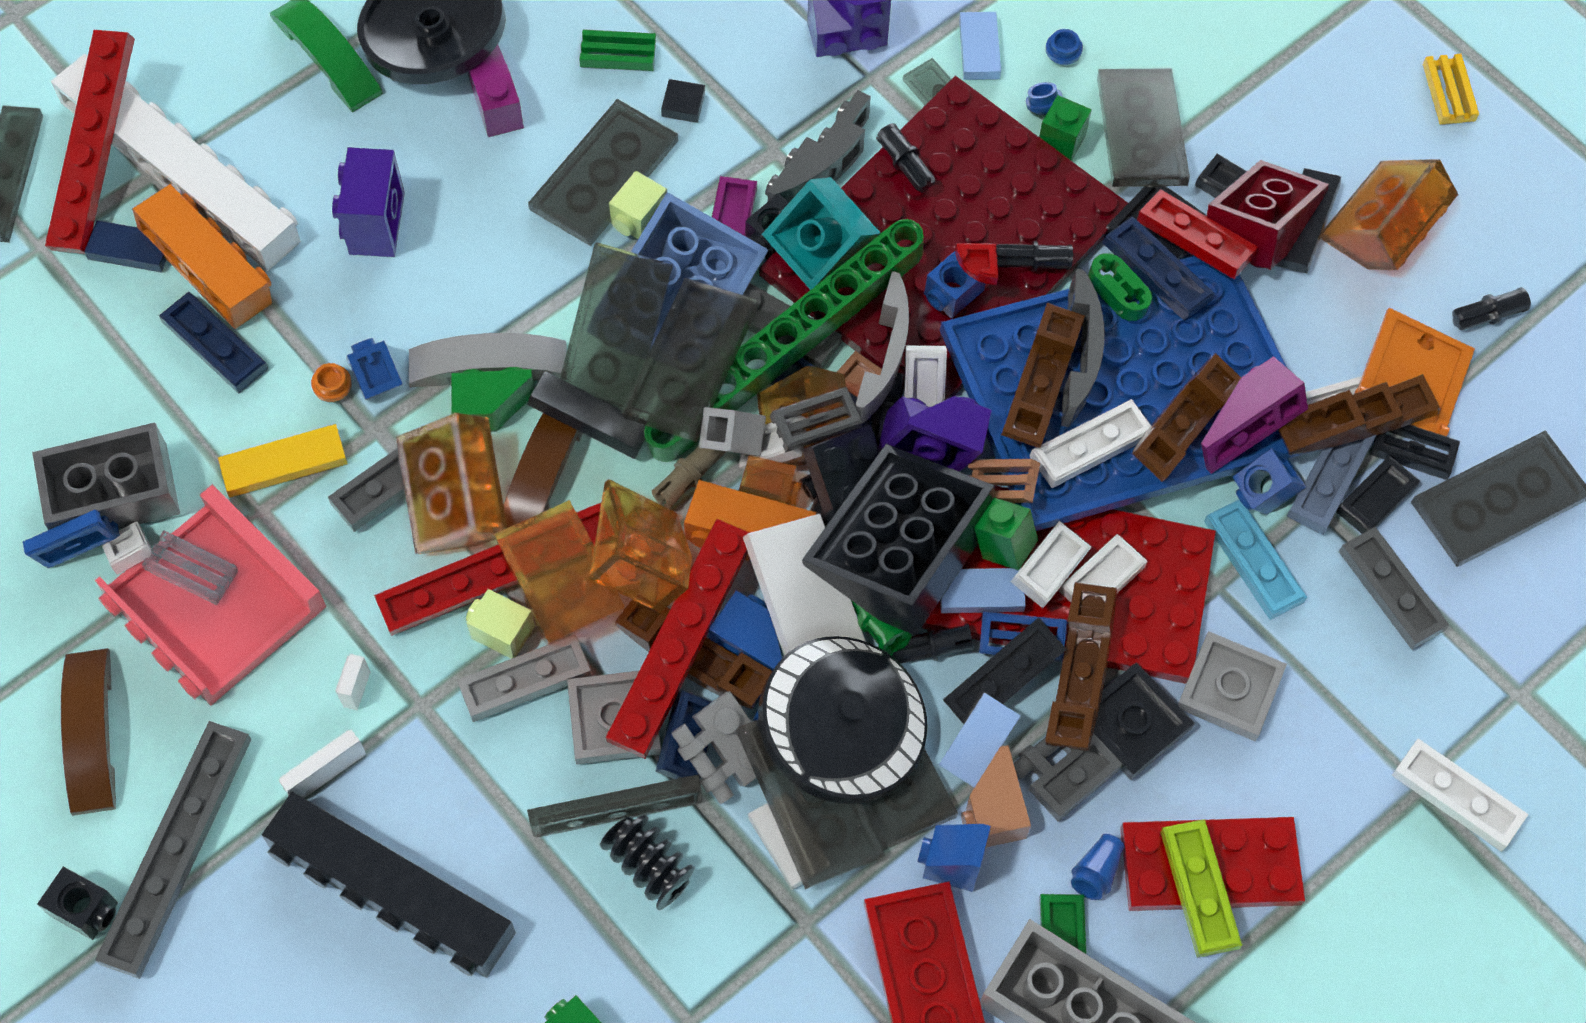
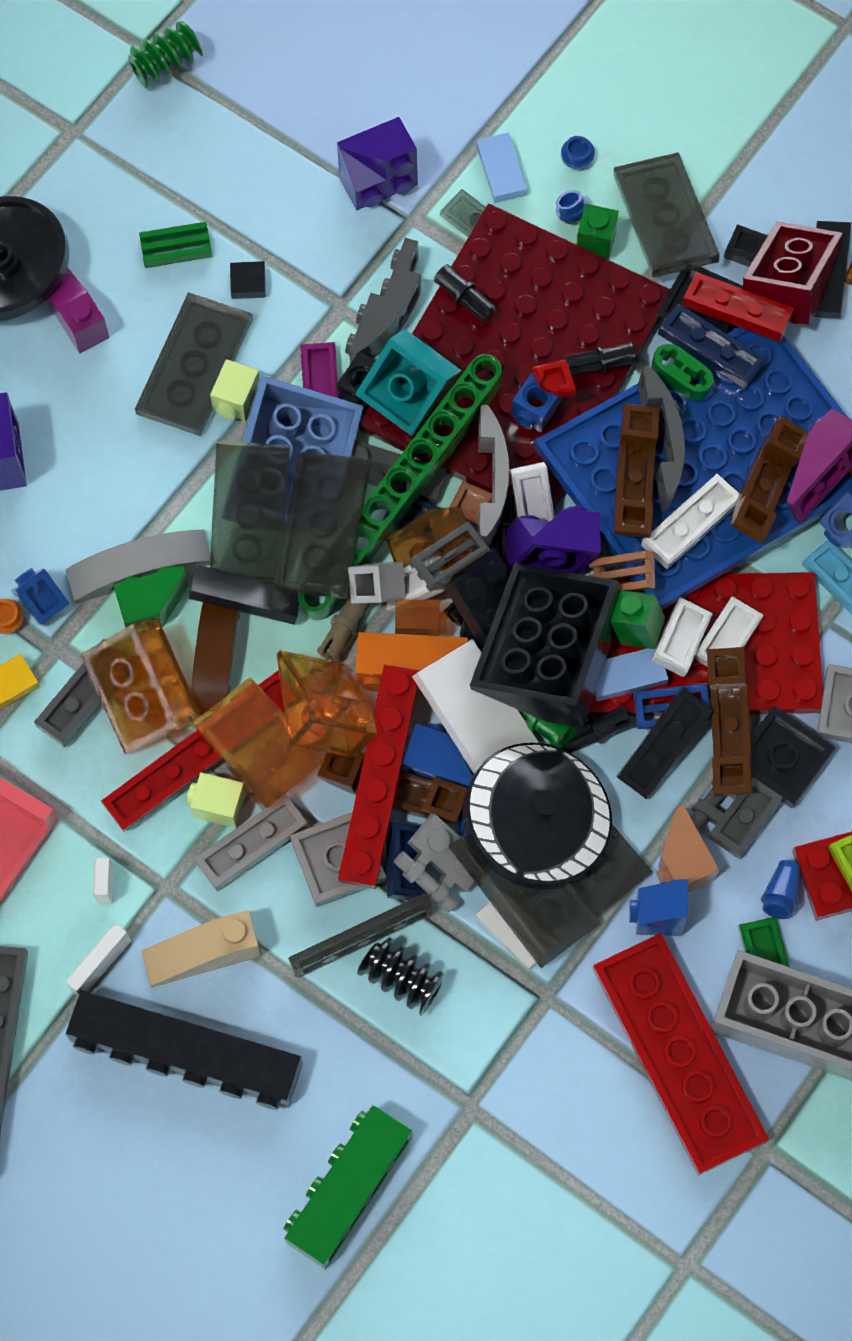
camera: 10 degrees left, 5 degrees up
light blue tile [939,693,1021,788] -> none
none -> tan slope [141,910,261,988]

